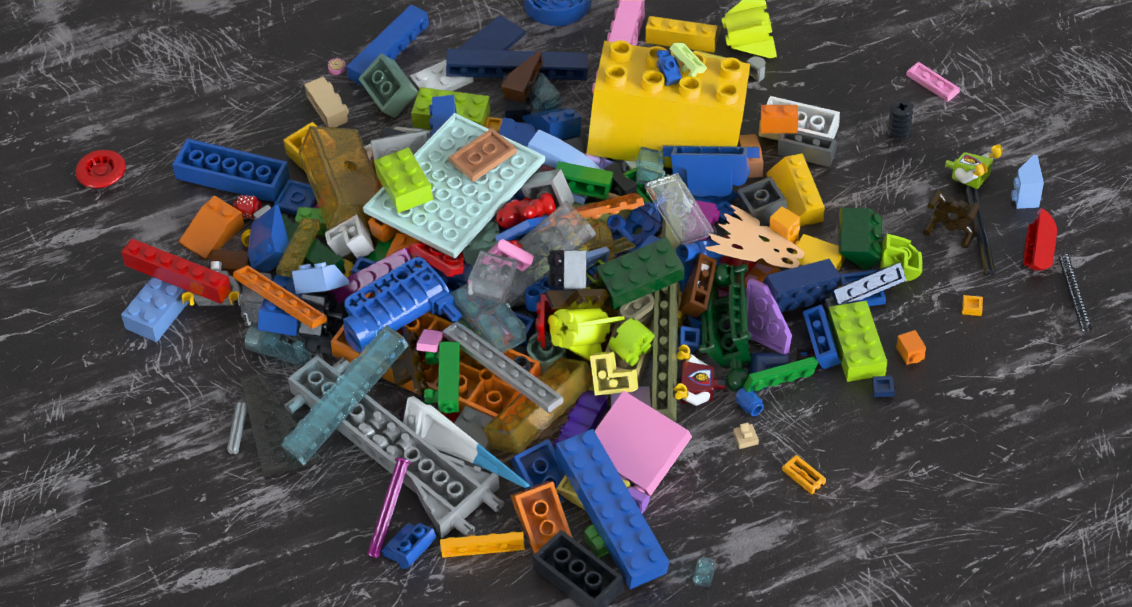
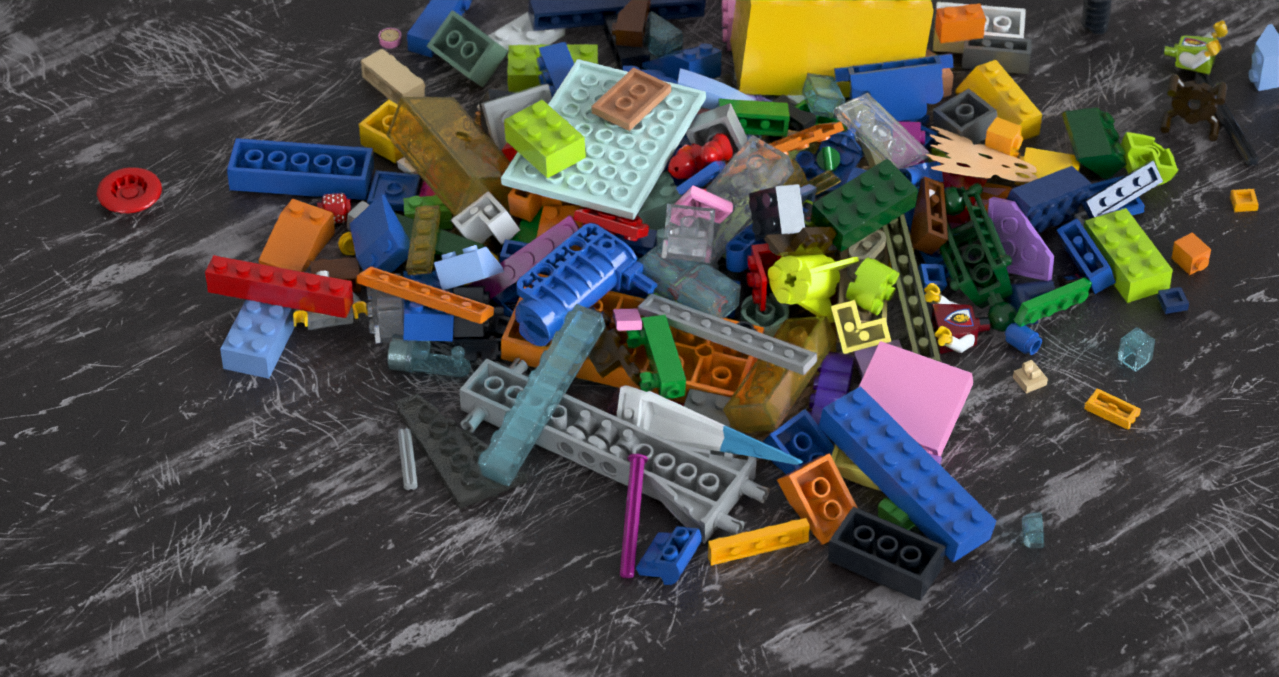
camera: 15 degrees left, 5 degrees down
none -> green plate [817,147,840,171]
none -> clear light blue brick [1117,327,1155,372]

